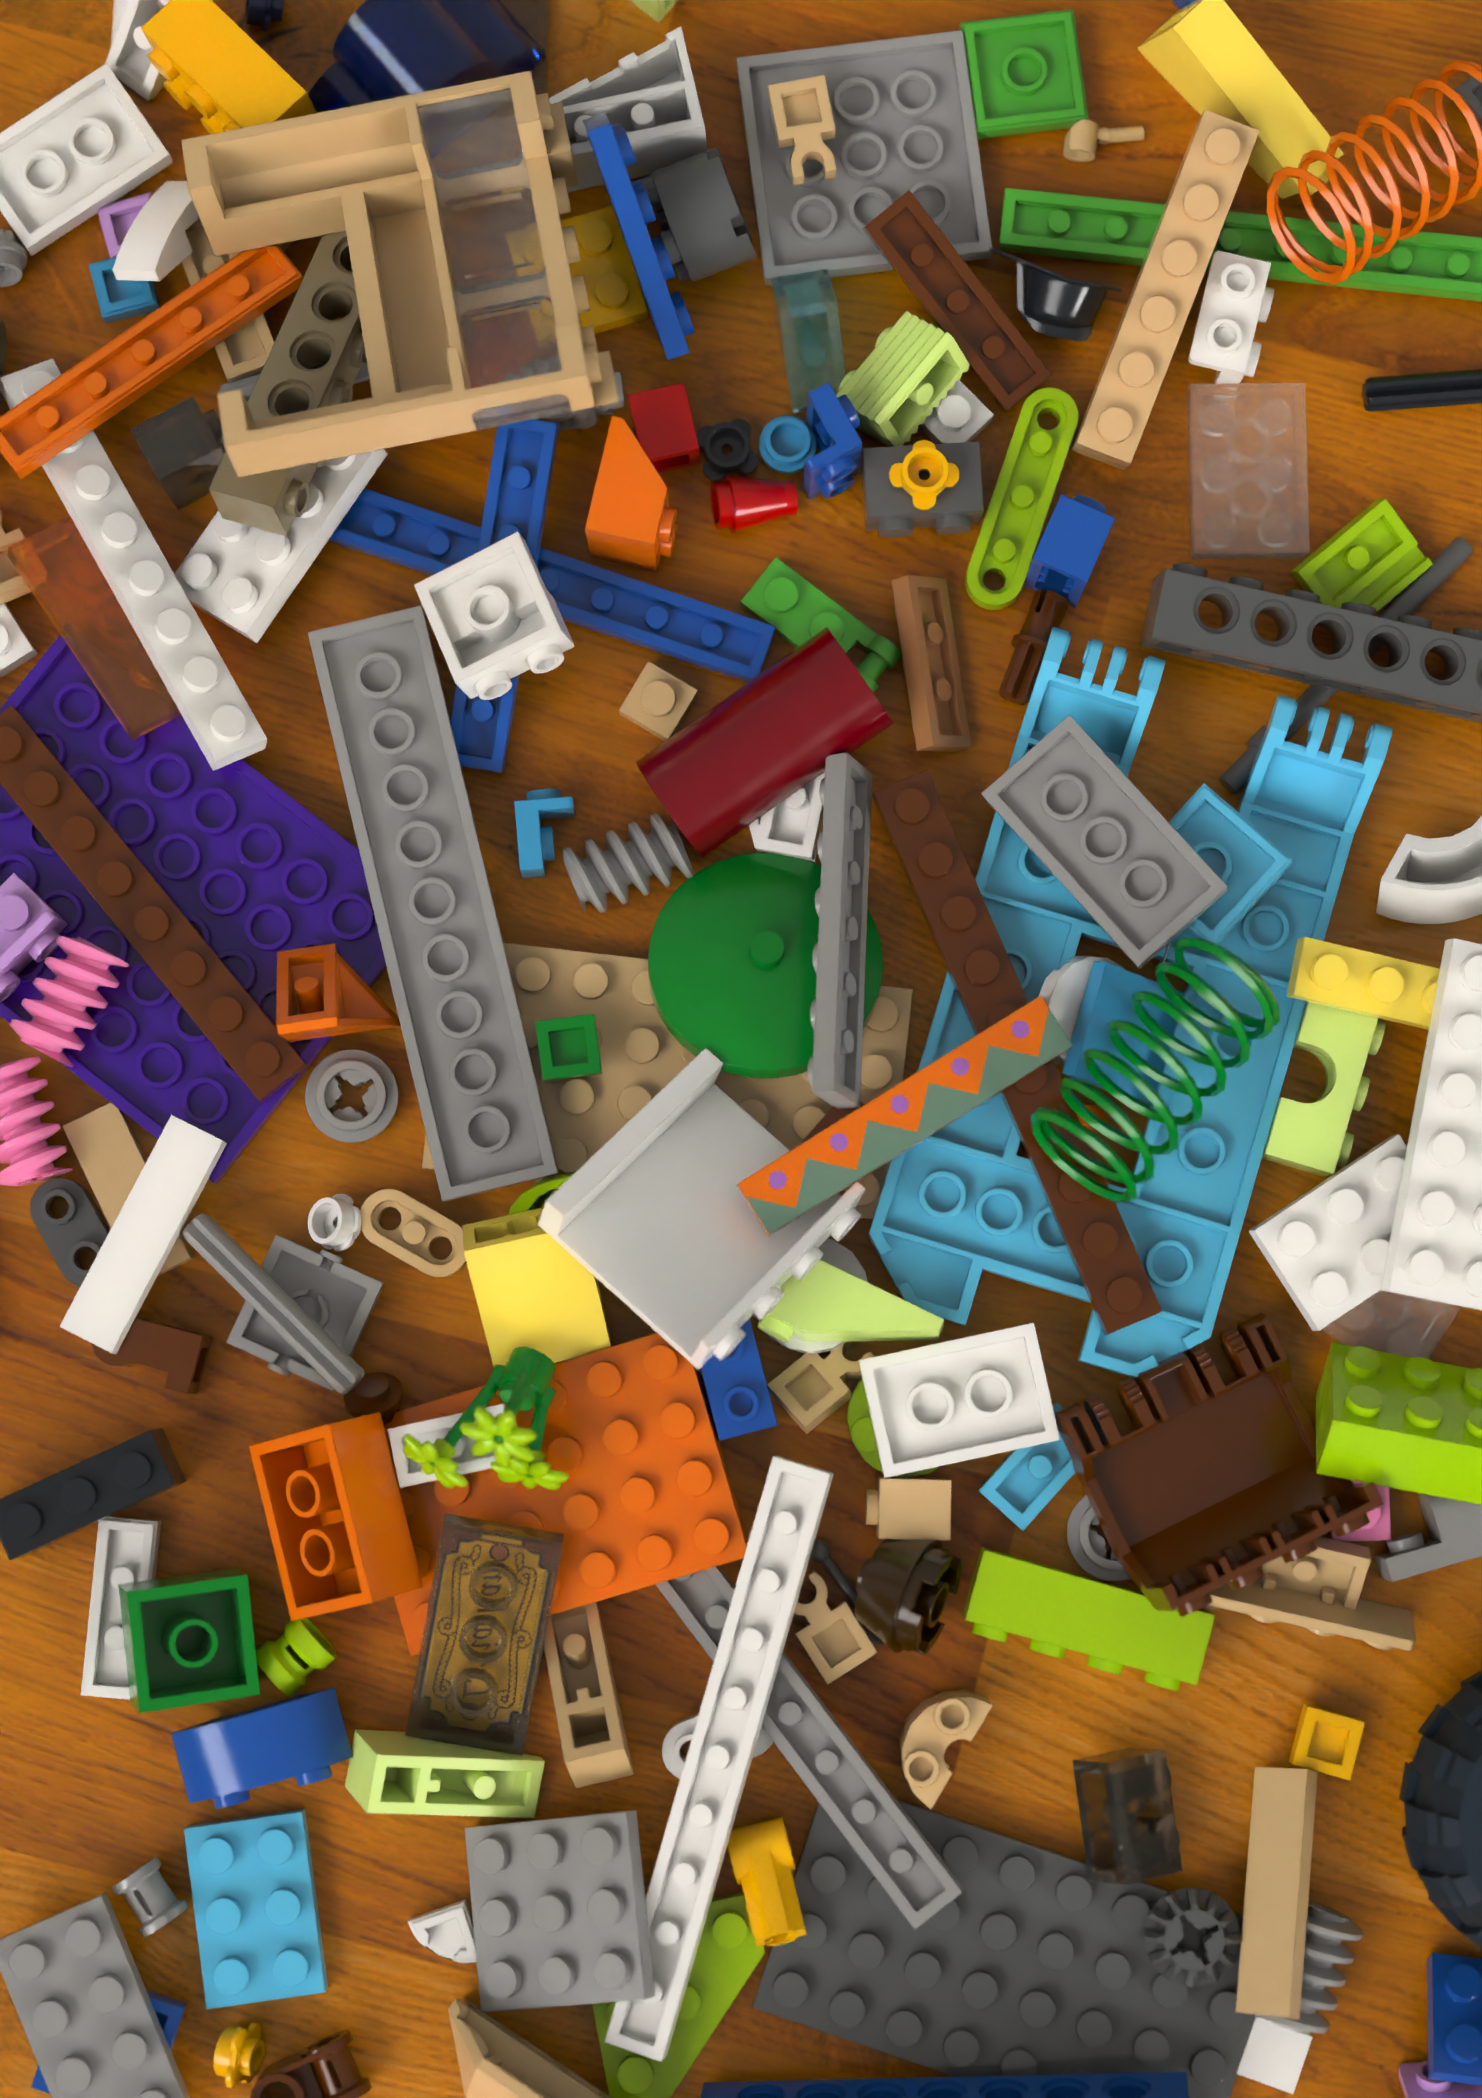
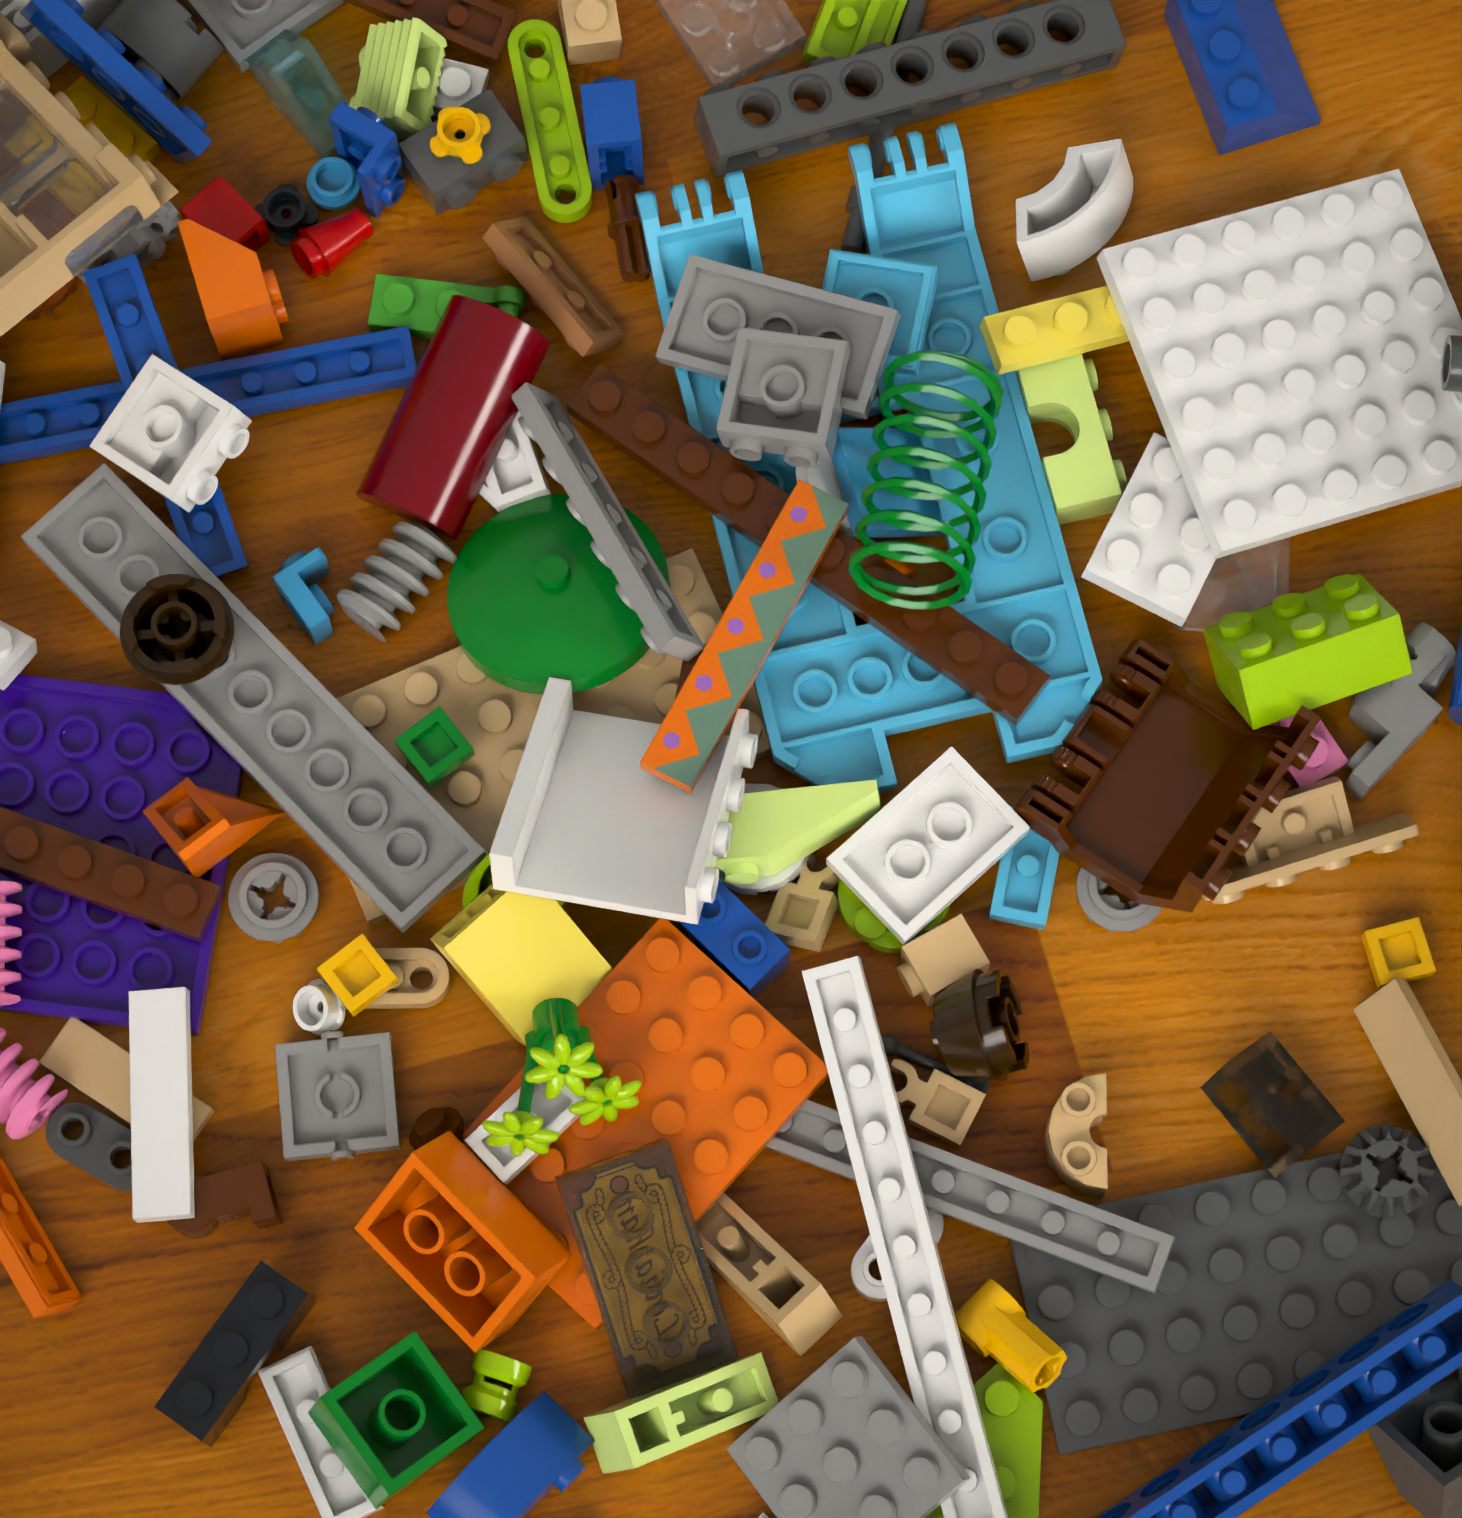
camera: 30 degrees left, 10 degrees down
light grey axle [182,1213,365,1394] -> none
tan plate [619,661,698,741] -> none
lime brick [961,1547,1215,1691] -> none
none -> dark brown cone [120,574,234,685]
none -> yellow plate [316,933,399,1017]
none -> light grey plate [716,327,850,468]

